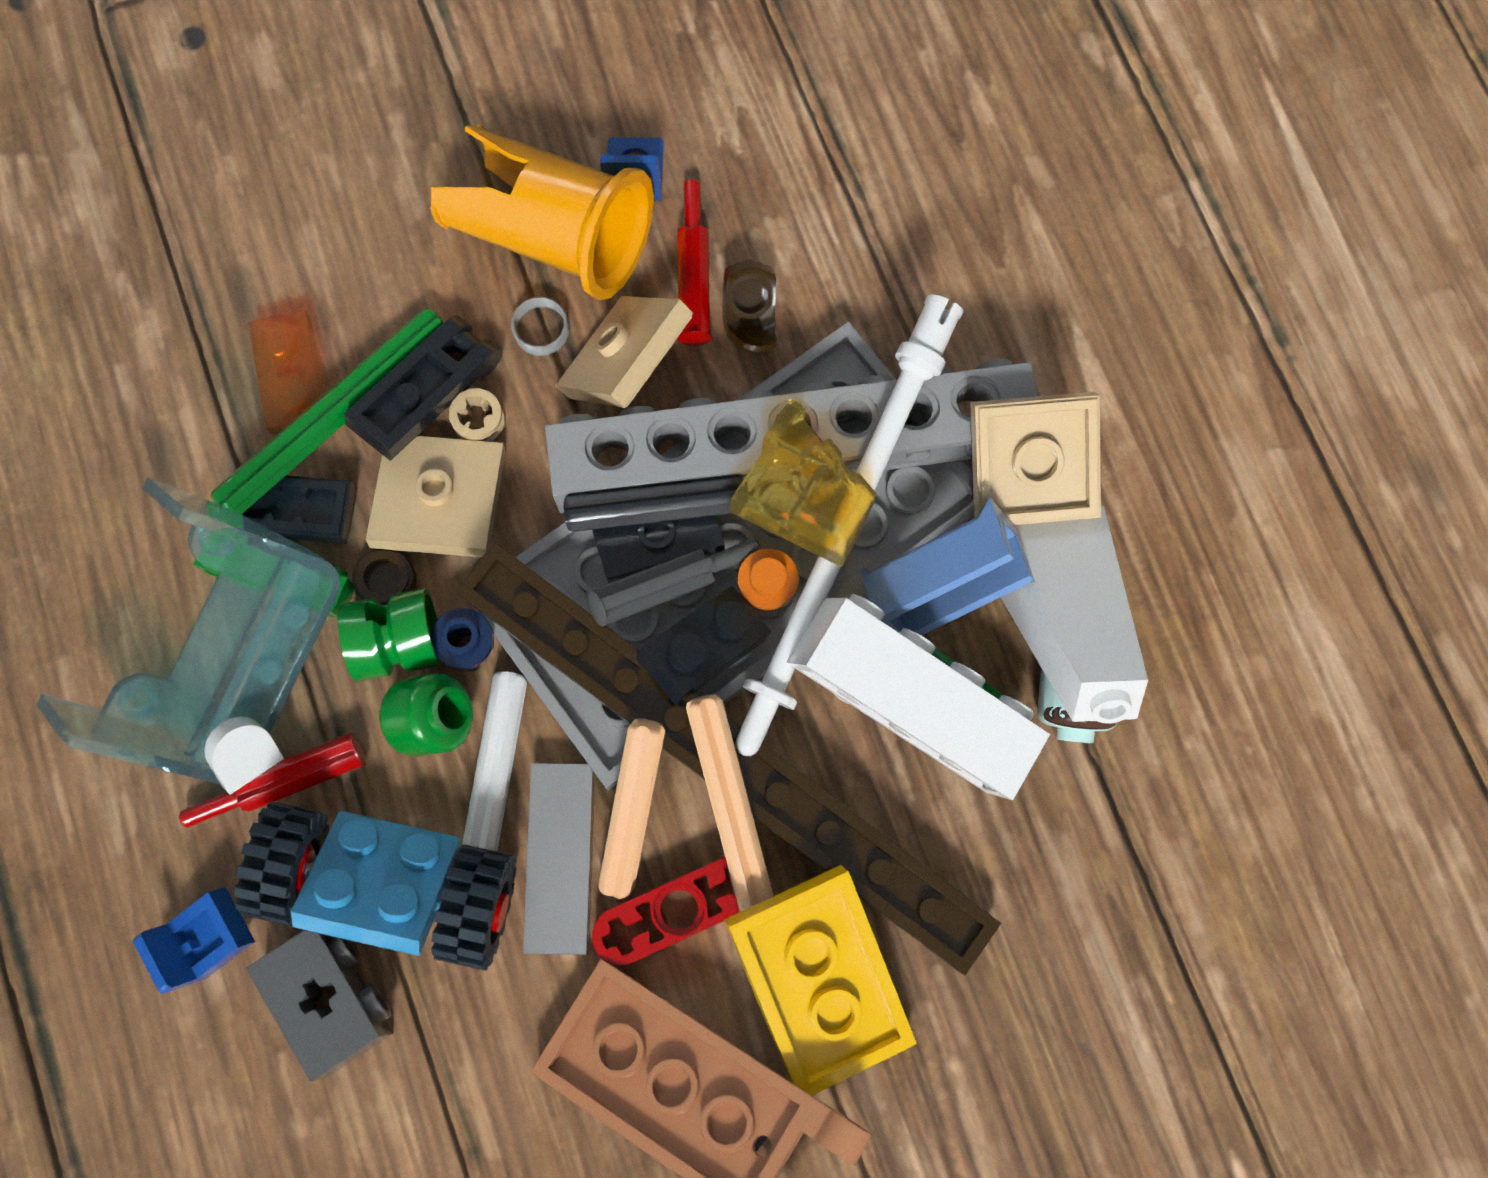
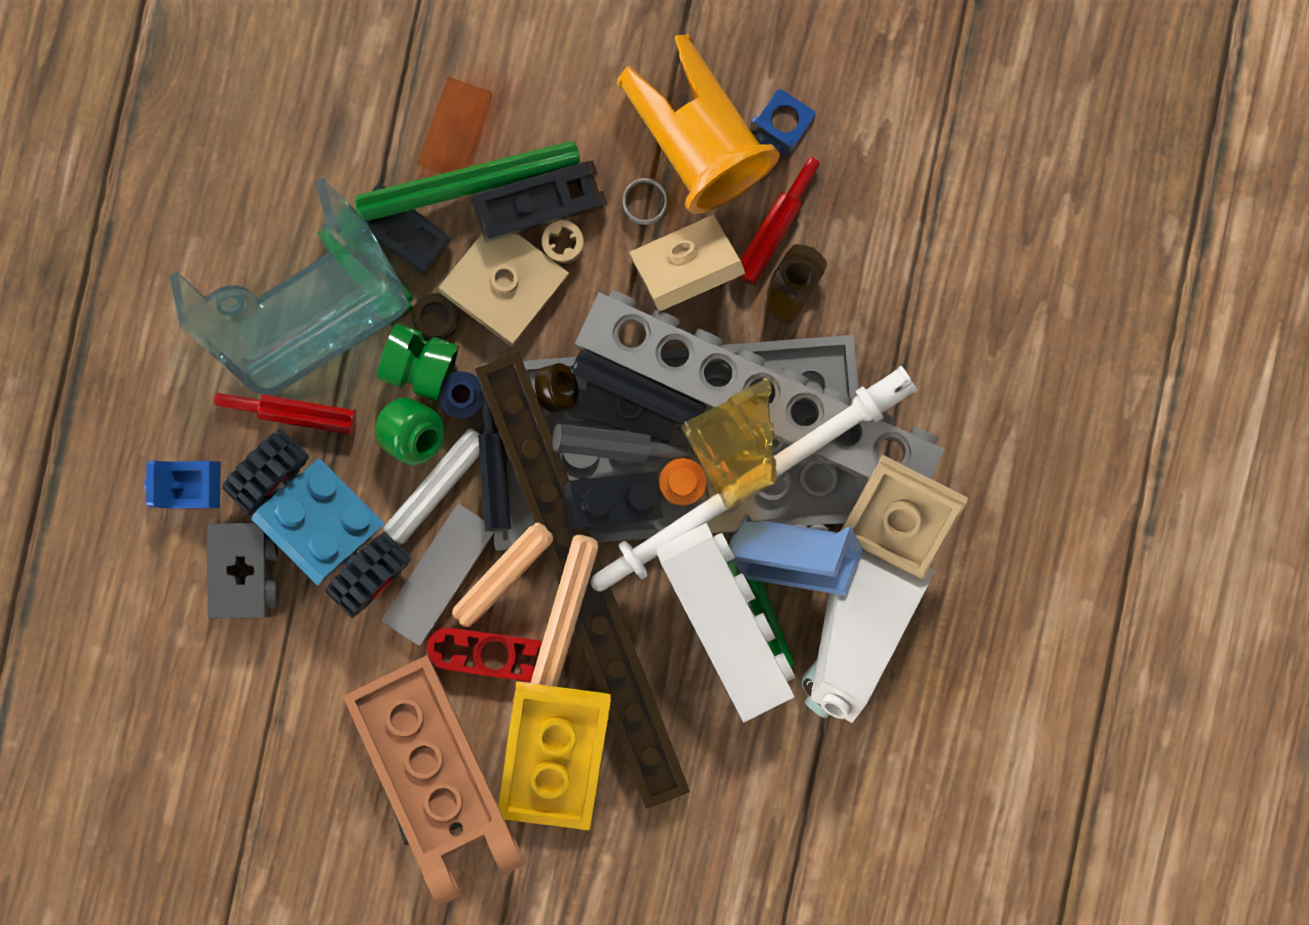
camera: 35 degrees right, 10 degrees up
white tile [205,717,284,795] -> none
none -> black axle [478,390,512,532]
none -> dark brown tile [535,363,579,413]

